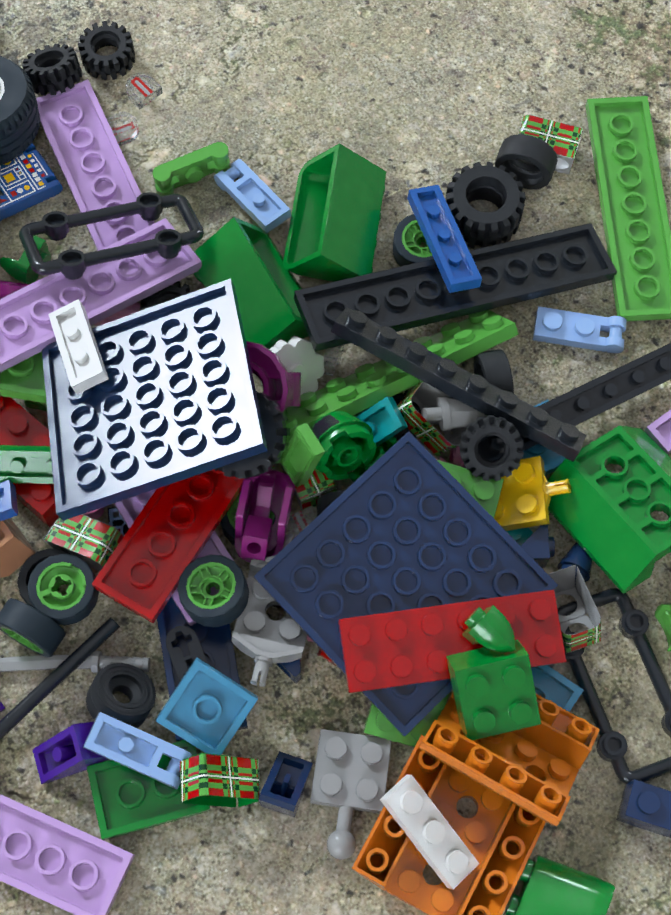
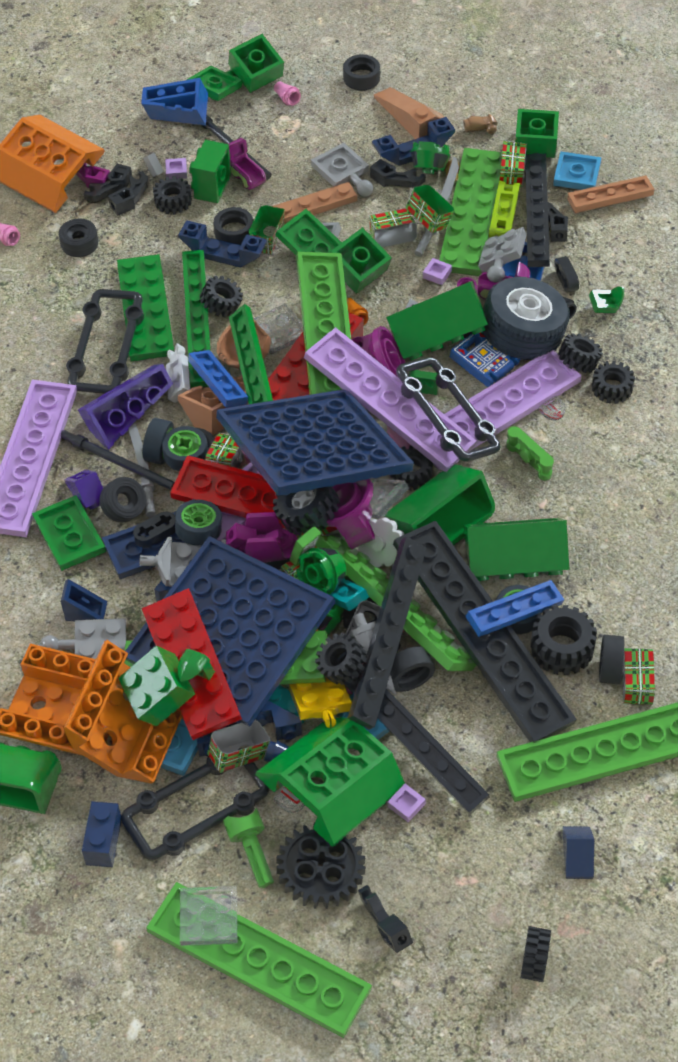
camera: 80 degrees right, 15 degrees down
white plate [48,299,109,394] -> none
light blue plate [83,712,193,789] -> none
clear tile [125,73,163,110] -> none
dark azure plate [156,657,258,755] -> none
piece [180,753,260,808] -> none
light blue plate [214,159,291,233] -> none
white plate [380,775,480,889] -> none
light blue plate [532,306,627,353] -> none

